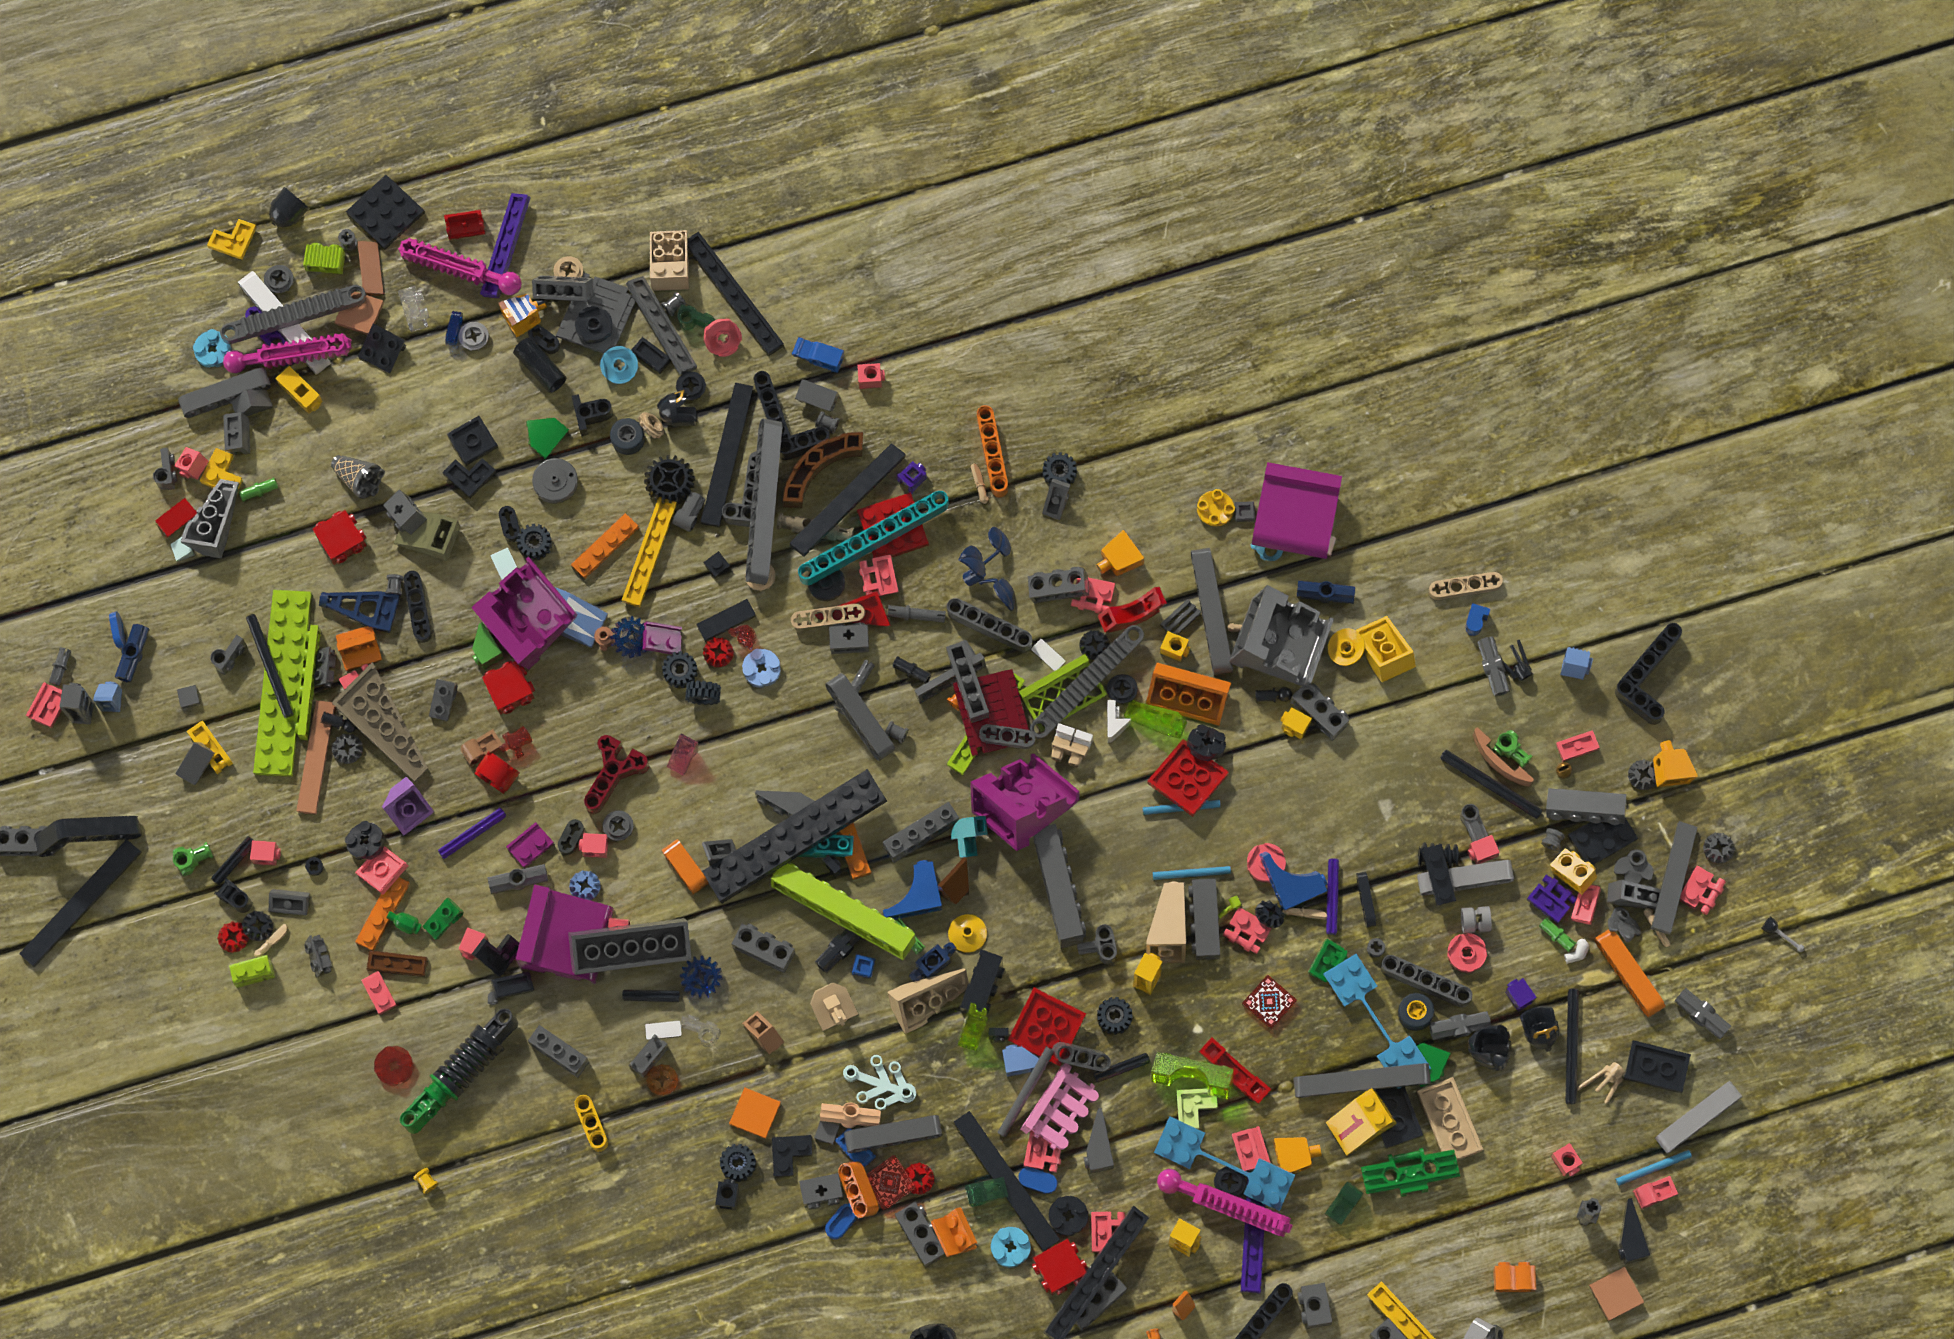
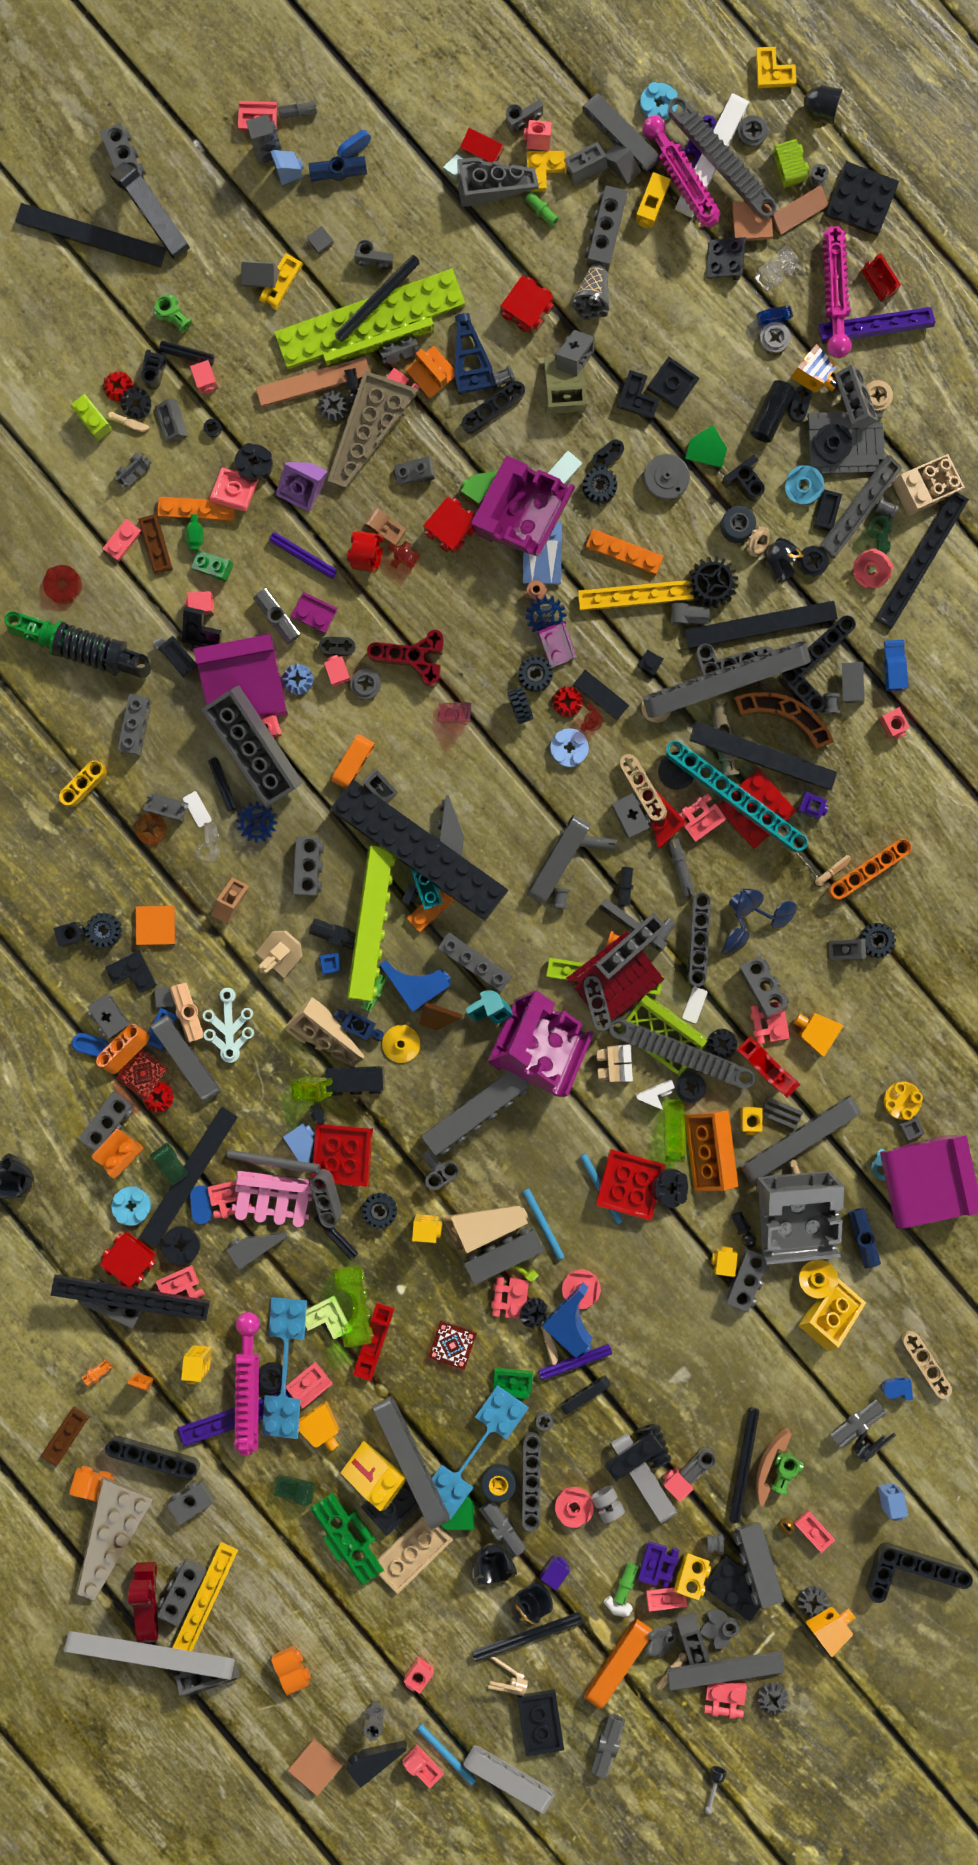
camera: 60 degrees right, 15 degrees up
none -> dark grey brick [584,185,628,271]

